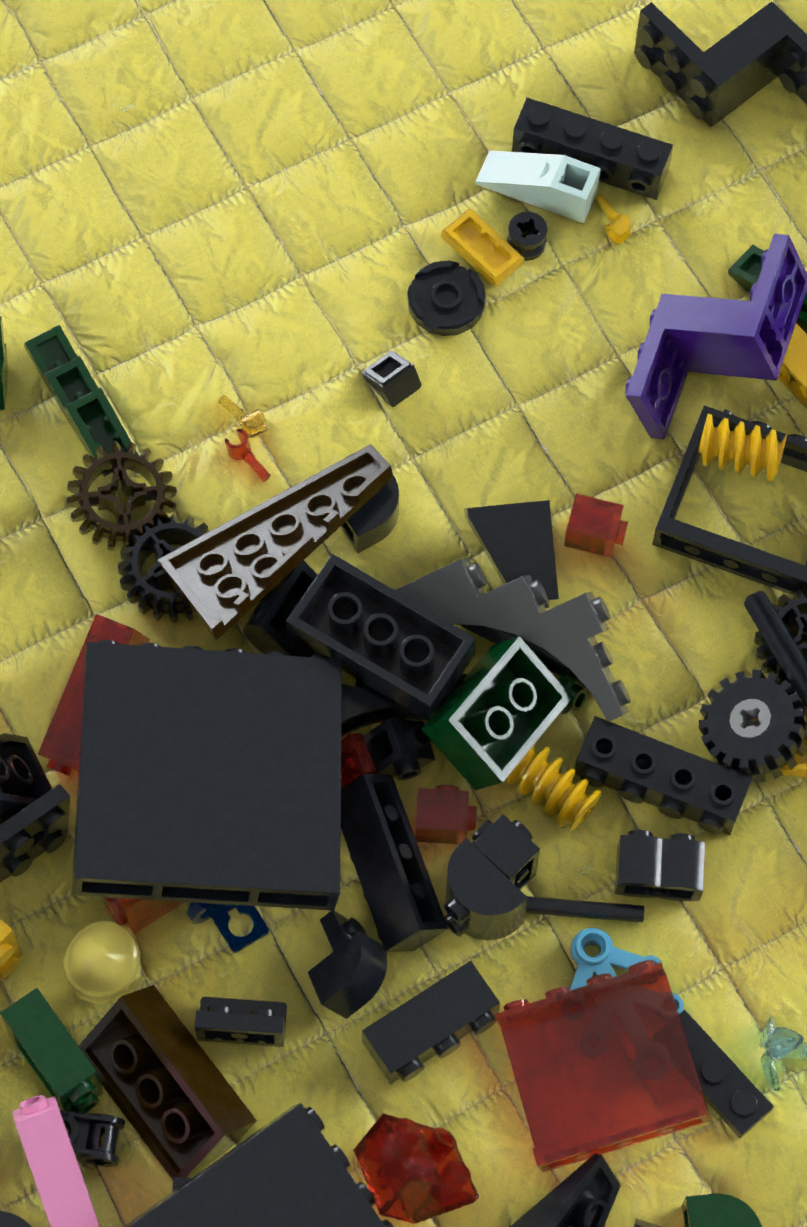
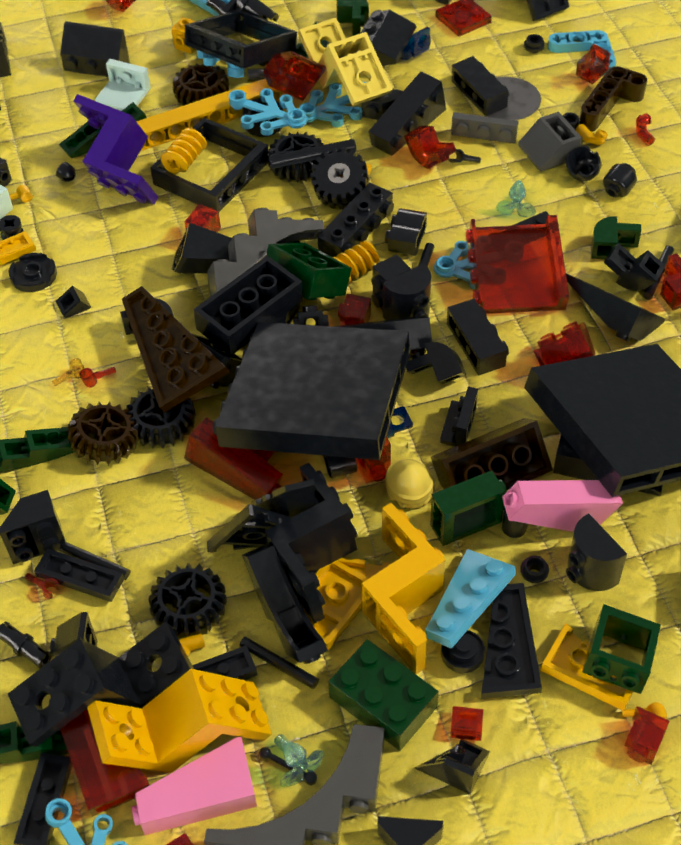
camera: 75 degrees left, 15 degrees down
none -> black hinge [56,162,75,182]

